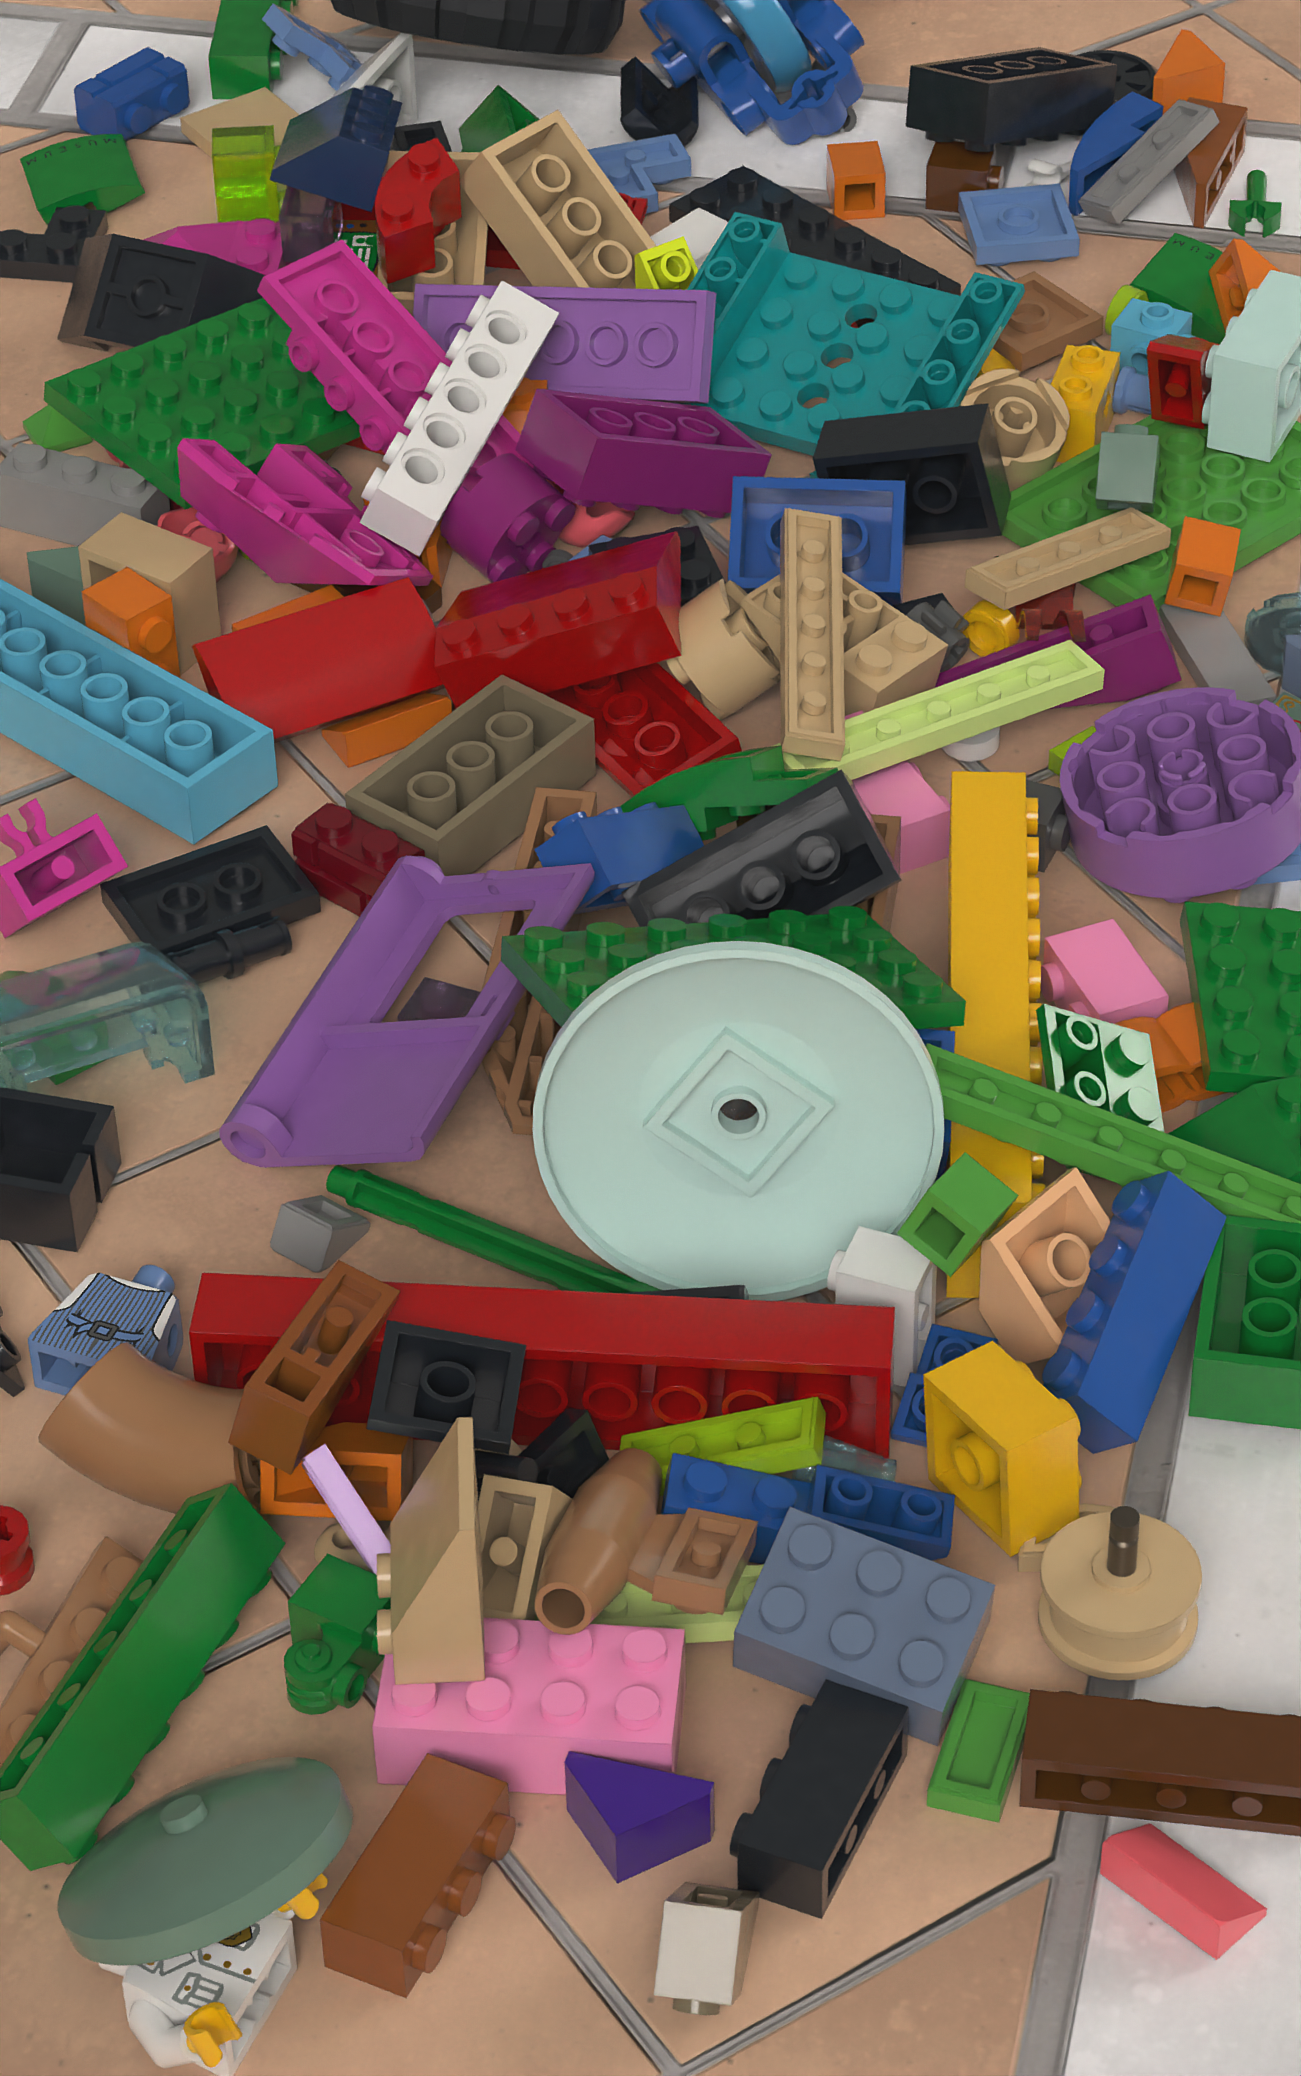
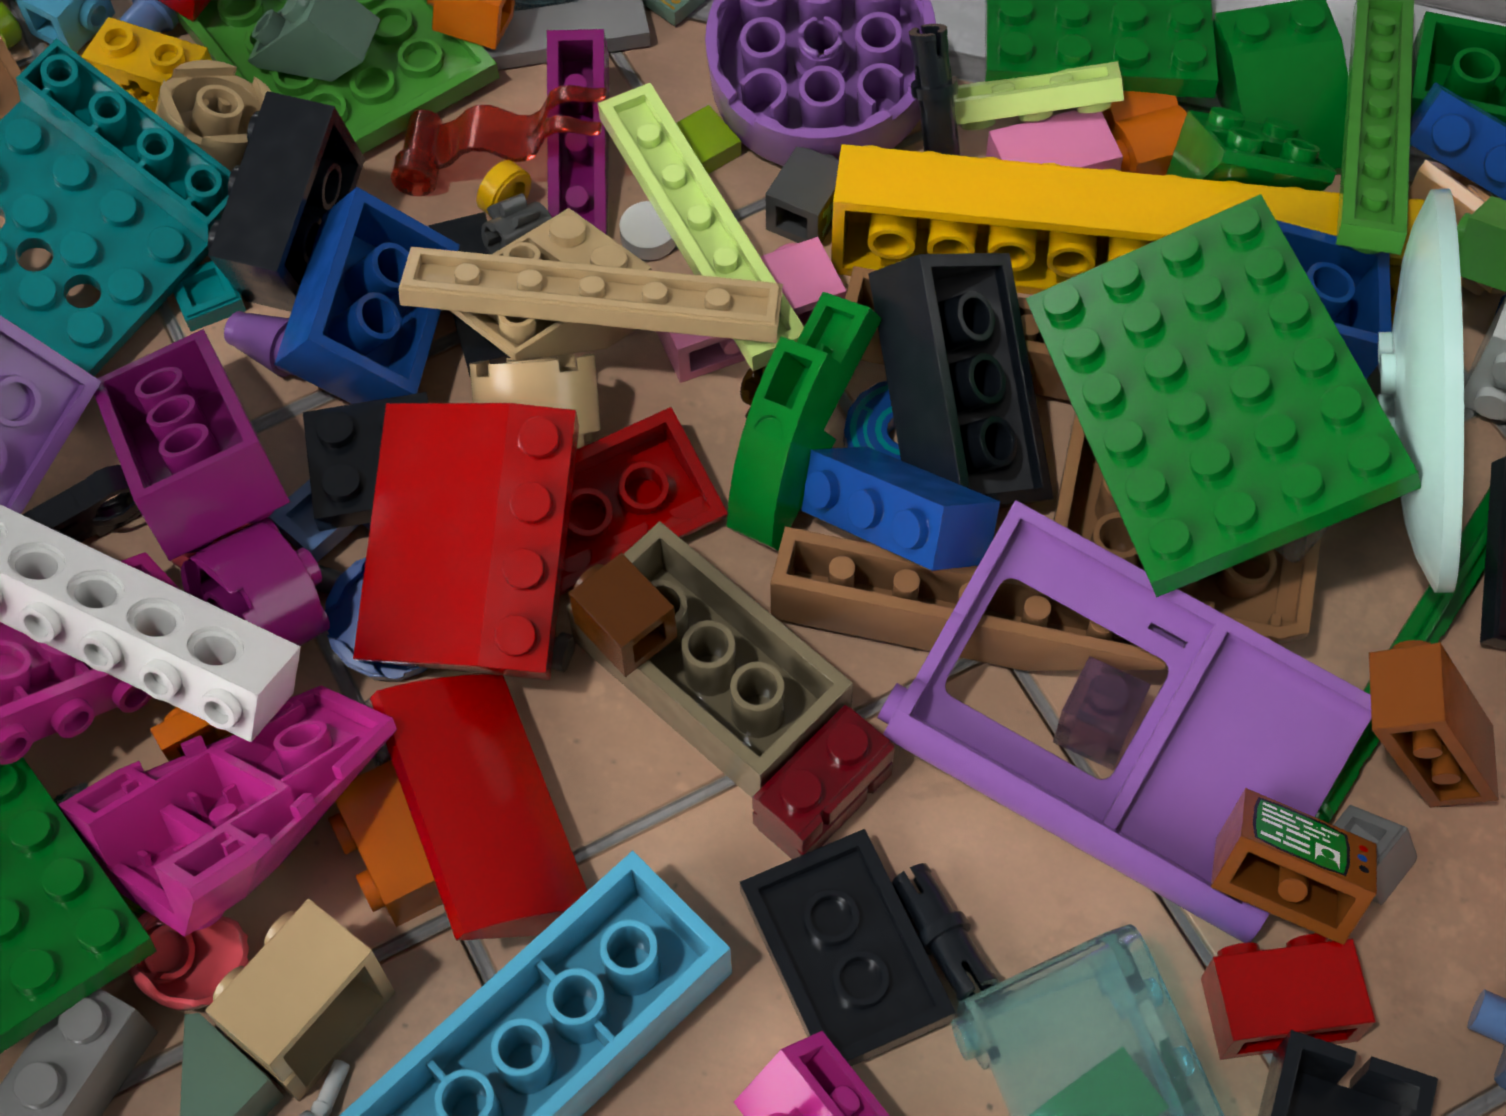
camera: 85 degrees left, 20 degrees up
orange brick [81,567,180,678] -> none
orange slope [321,693,452,768] -> none
tan tile [964,507,1171,610] -> none
none -> reddish brown brick [569,553,677,677]
none -> black pin [909,24,961,156]
none -> yellowish green plate [954,61,1124,130]
none -> red brick [1201,933,1376,1060]
none -> dark orange brick [1211,788,1377,945]
none -> dark orange brick [1369,640,1499,808]

